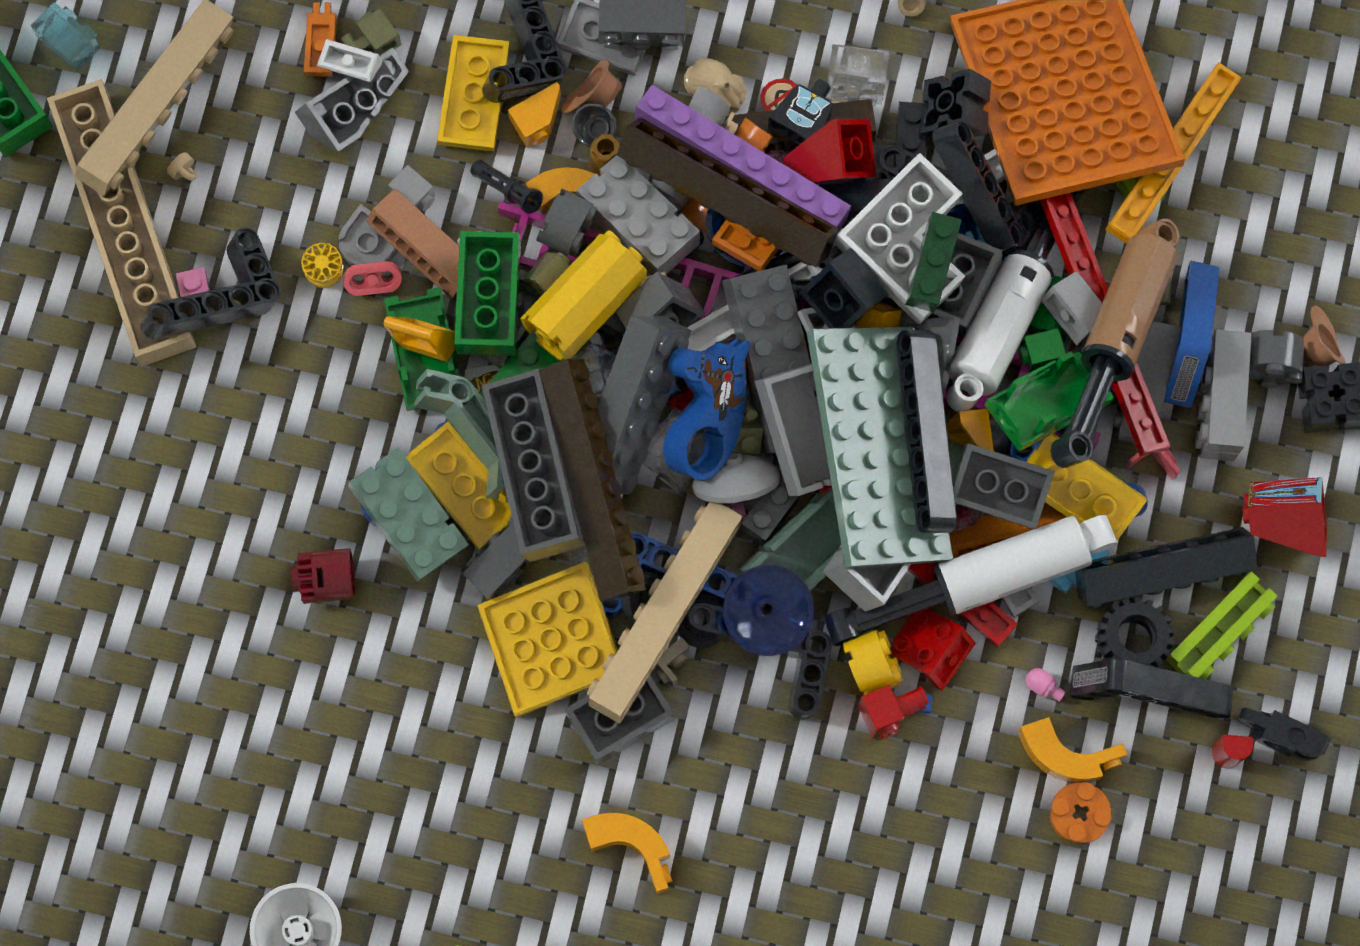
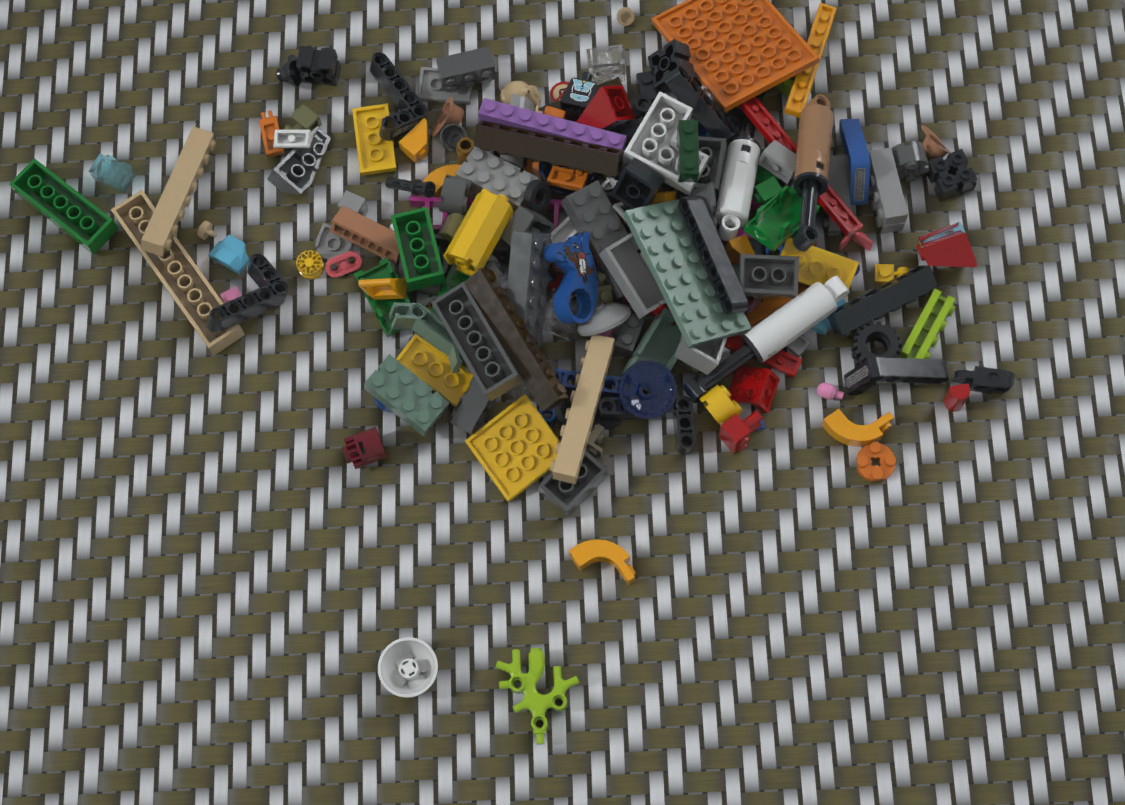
camera: 10 degrees left, 5 degrees down
none -> medium azure slope [208,234,250,275]
none -> black tyre [523,180,551,214]
none -> yellow plate [874,264,909,284]

